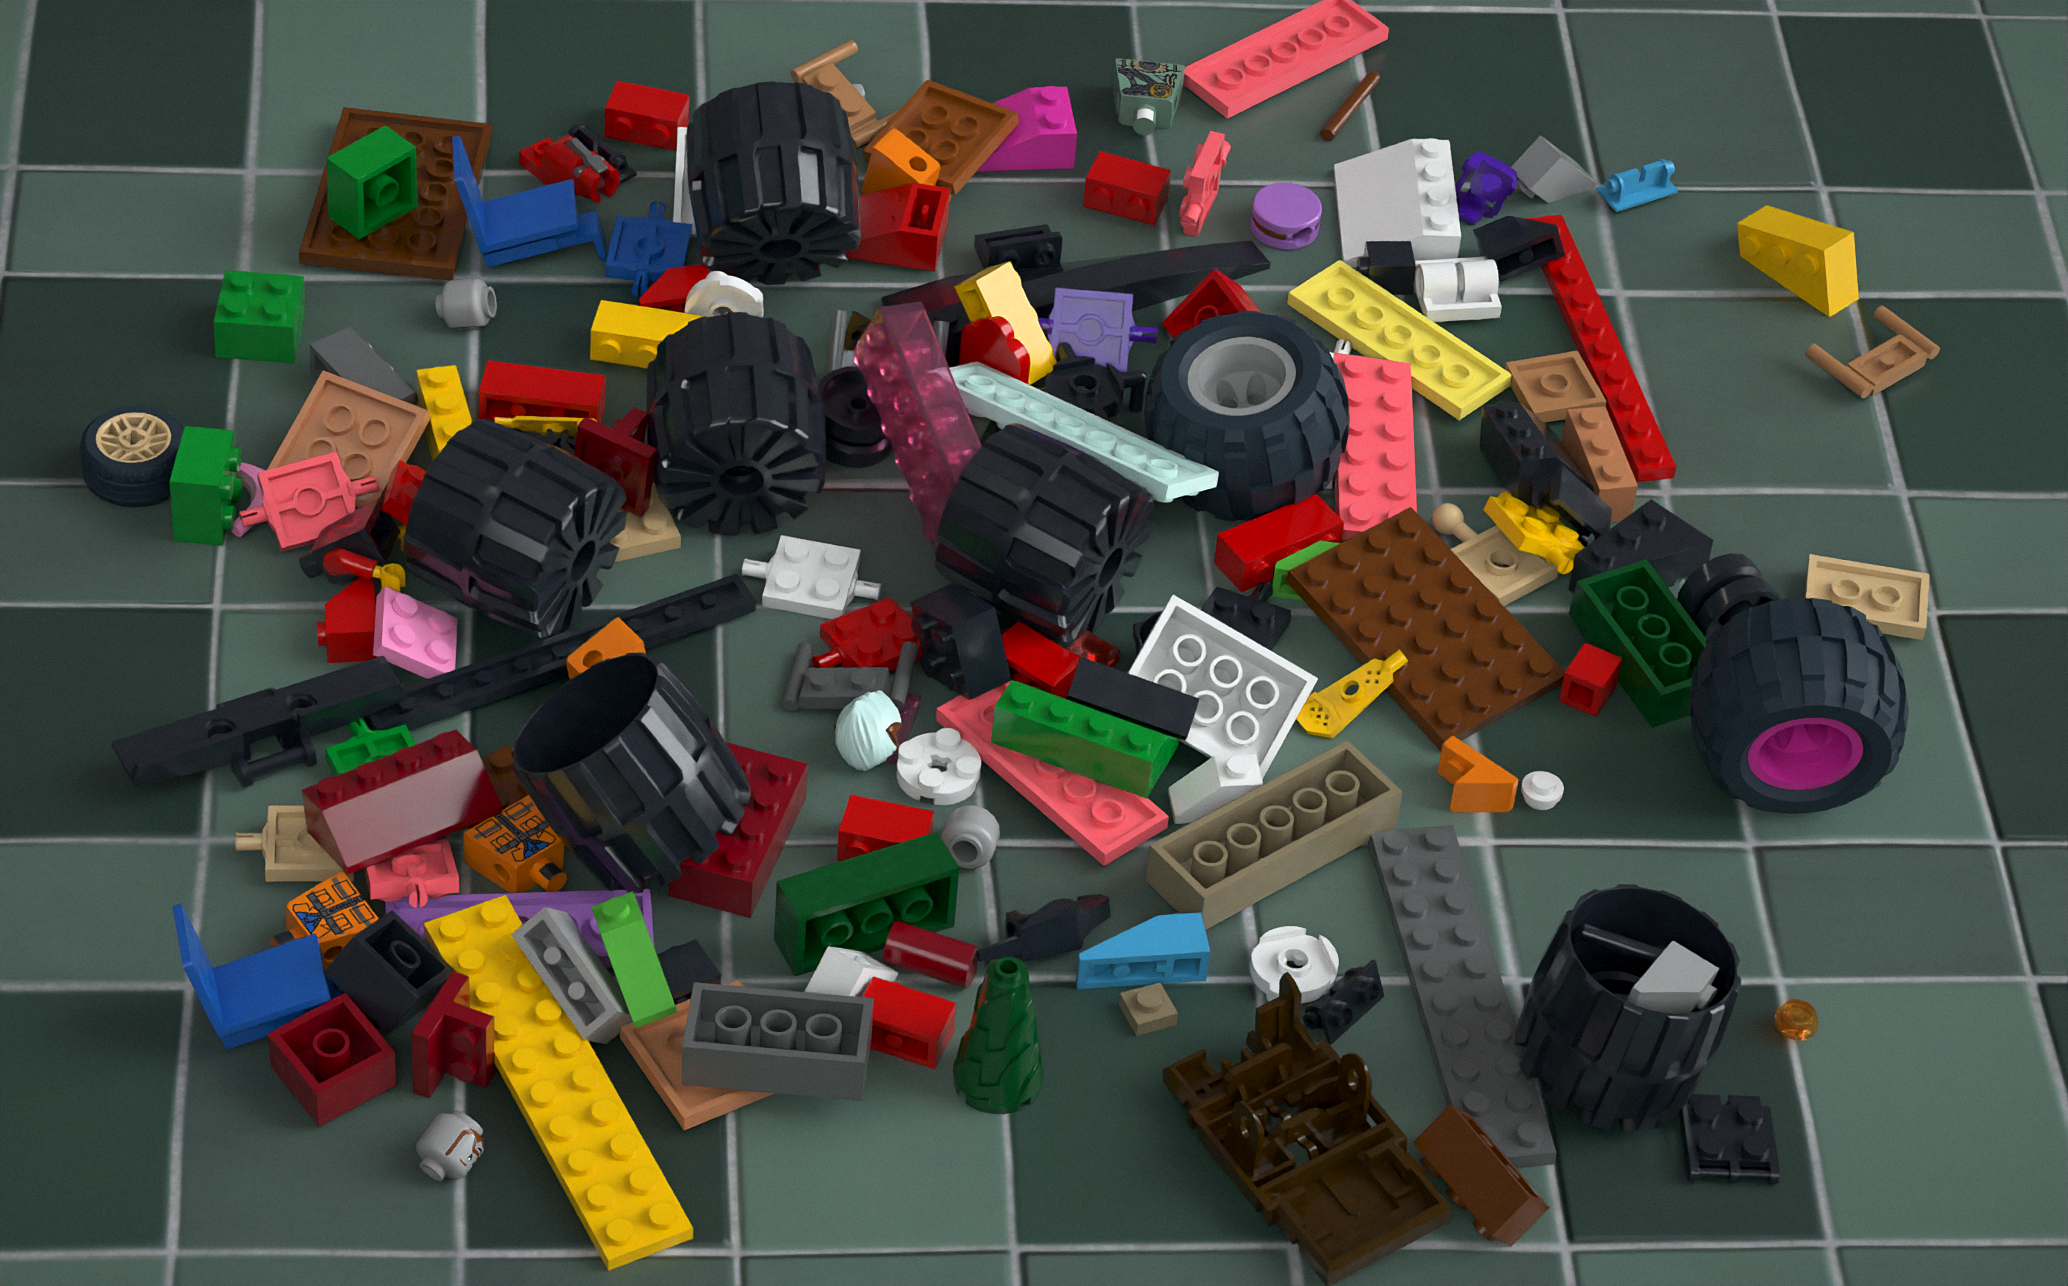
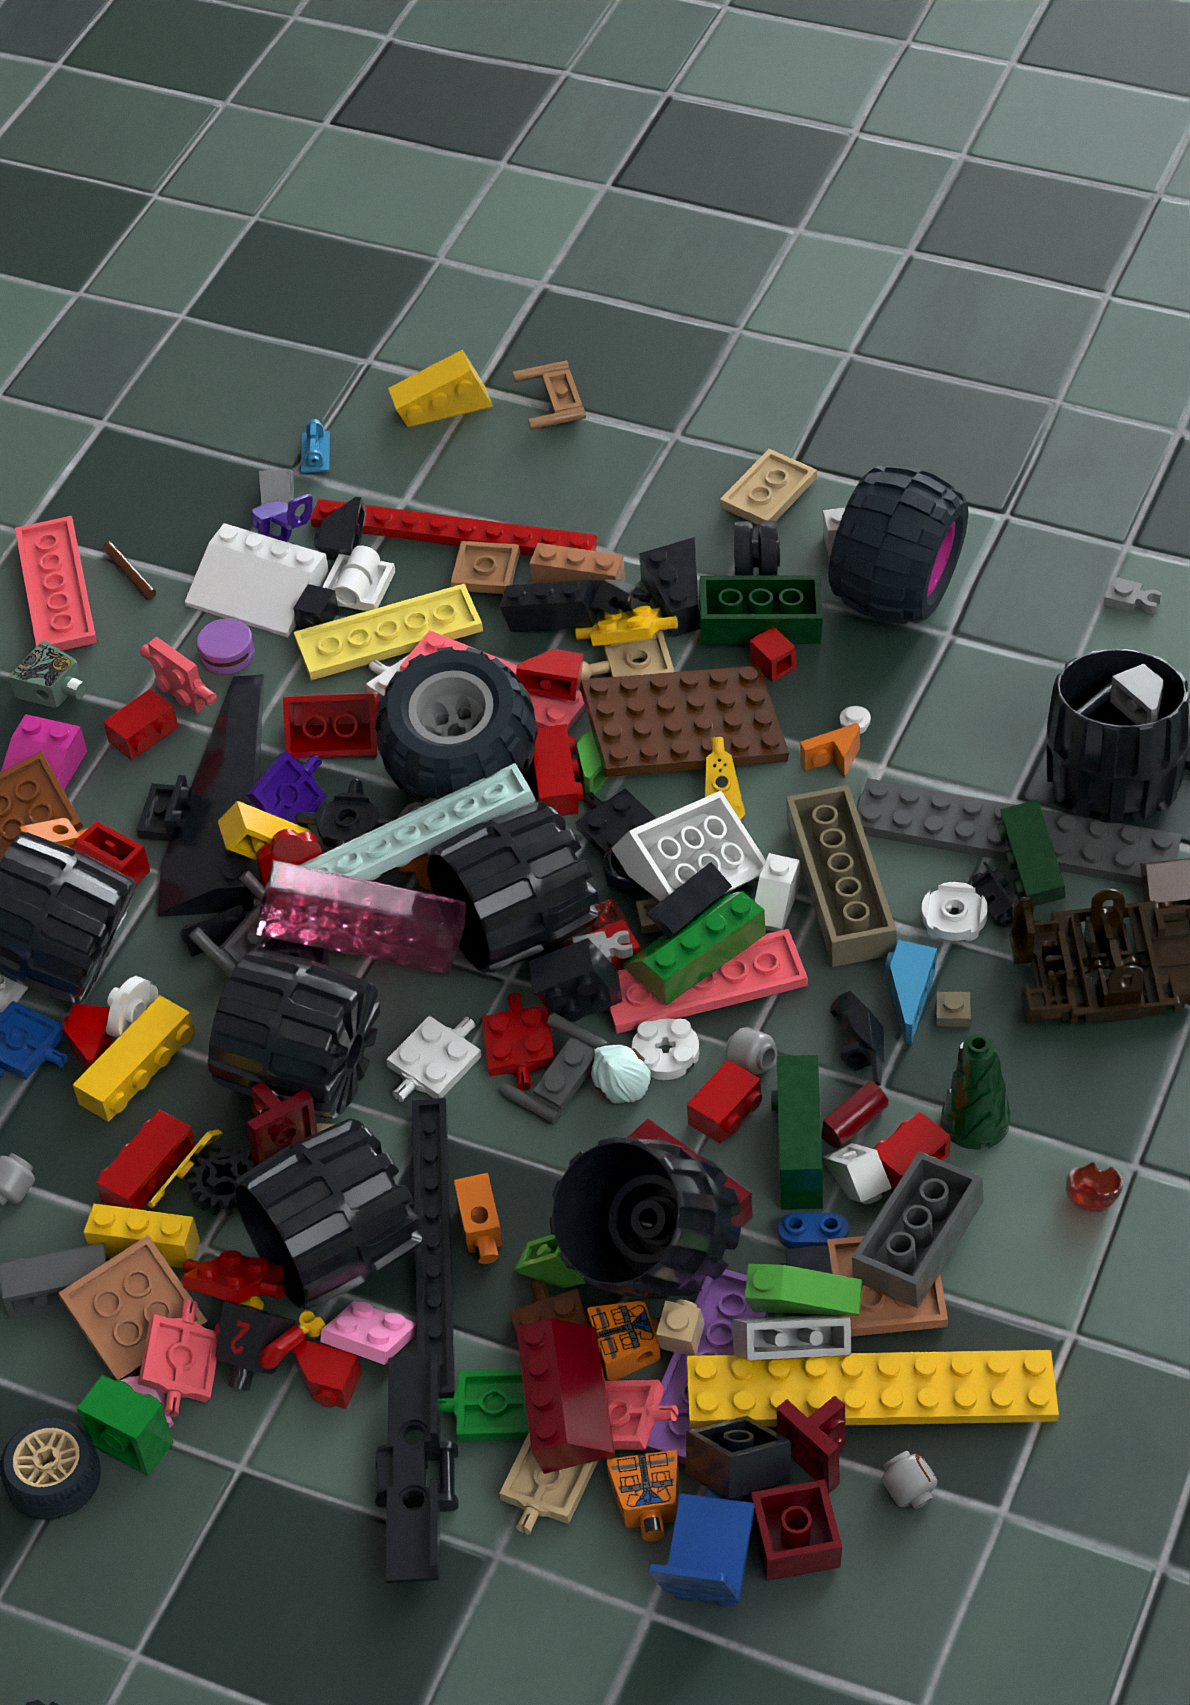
camera: 55 degrees left, 5 degrees up
none -> red slope [516,649,584,701]
none -> light grey plate [572,931,633,963]
none -> tan brick [656,1300,705,1356]
none -> blue plate [778,1213,849,1249]
none -> dark green brick [996,799,1066,906]
none -> clear red hair [1066,1162,1123,1212]
none -> light grey plate [1104,577,1162,614]

